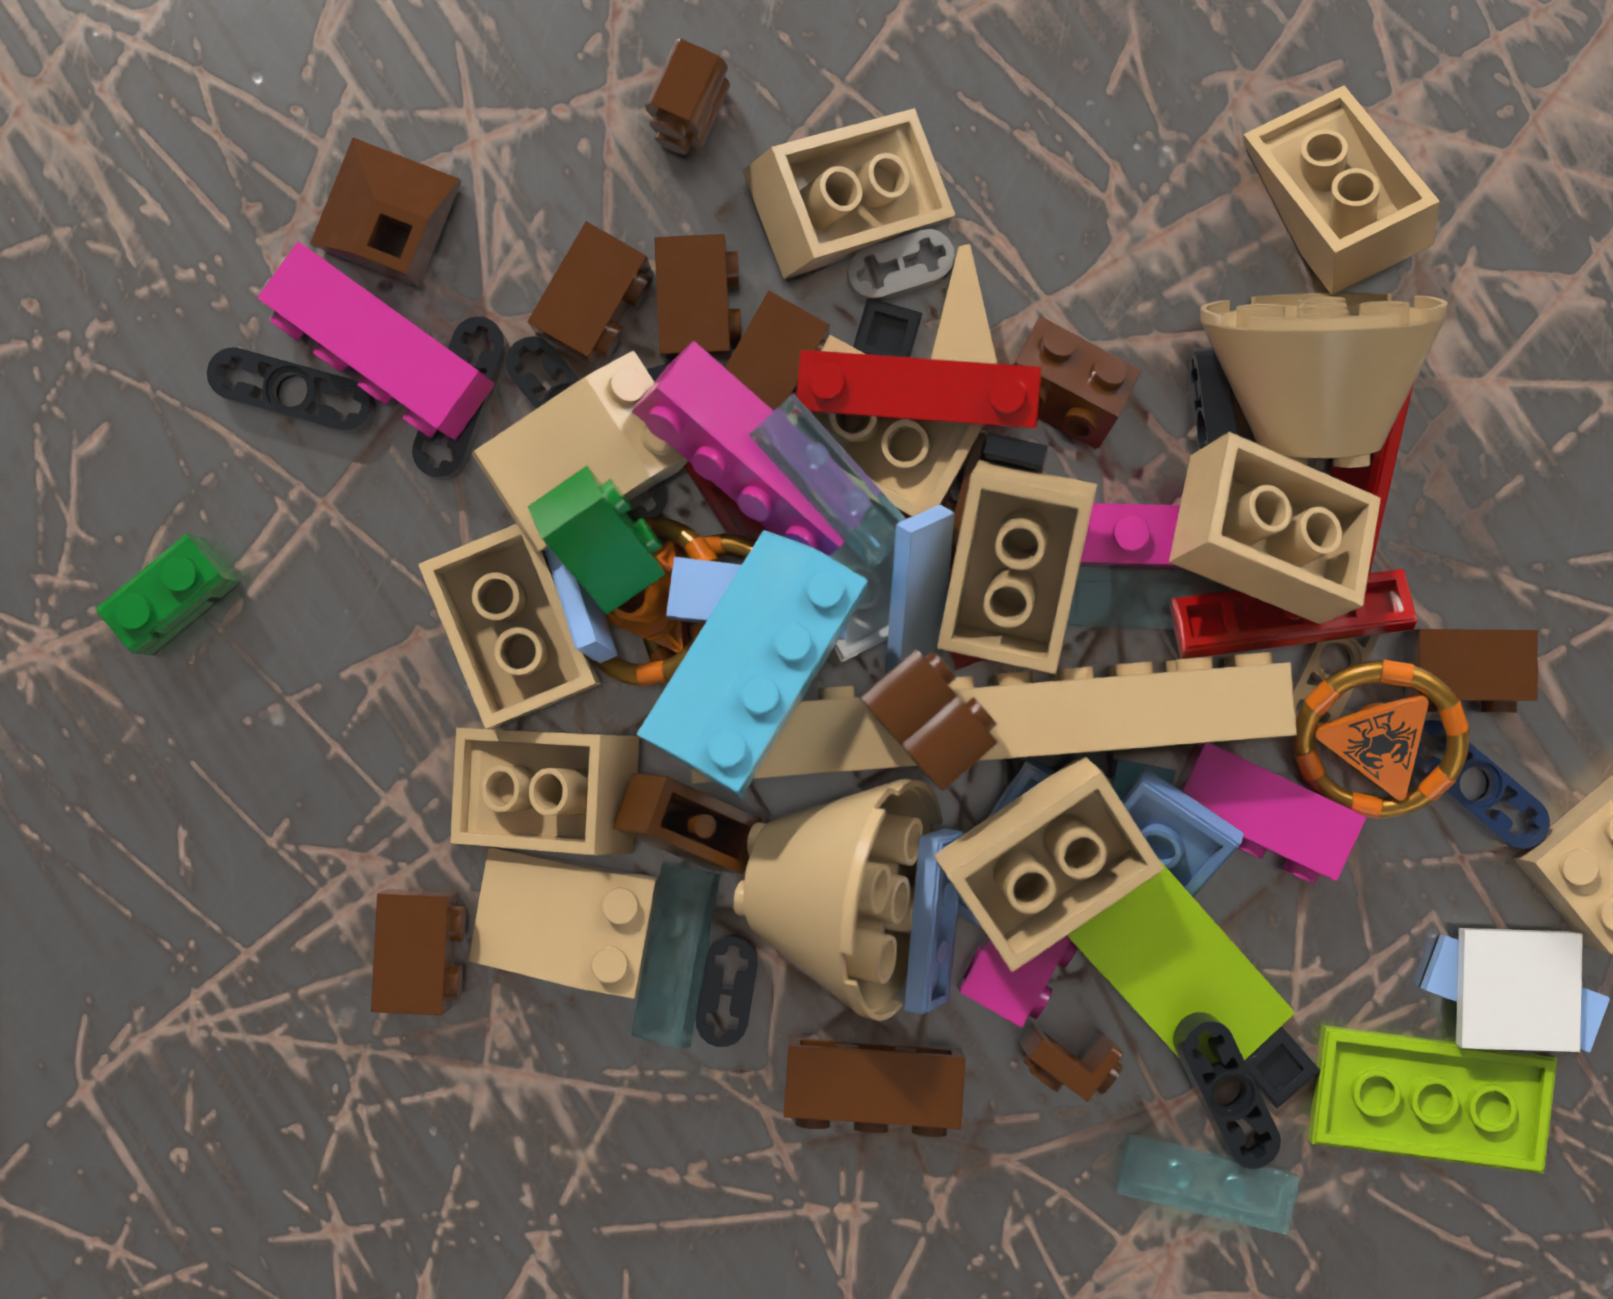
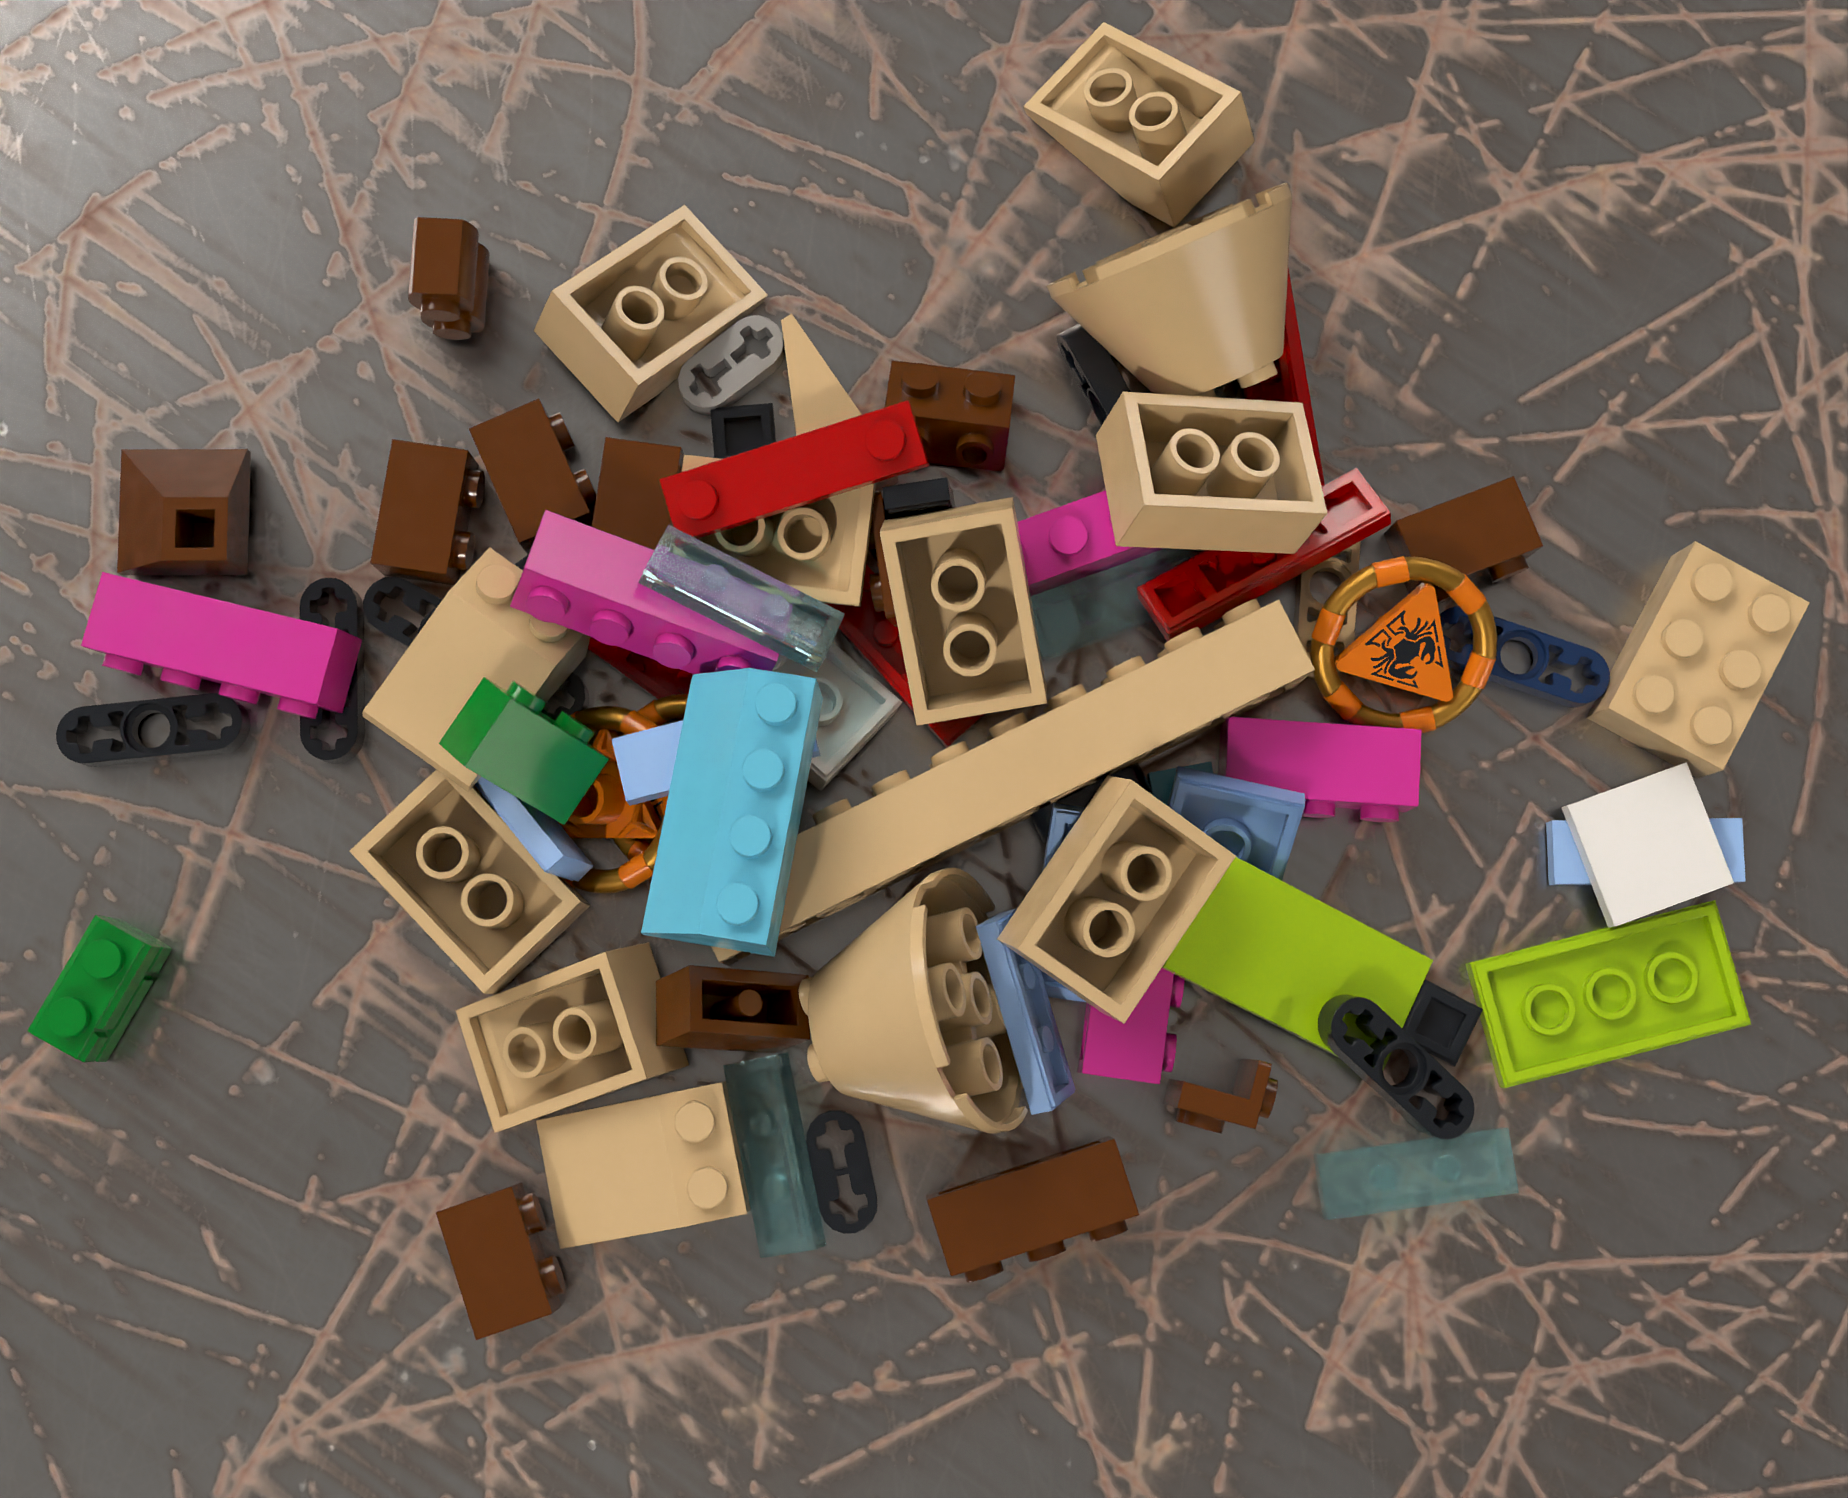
camera: 30 degrees left, 5 degrees down
reddish brown brick [859,649,998,792] -> none
light blue tile [885,505,955,673] -> none

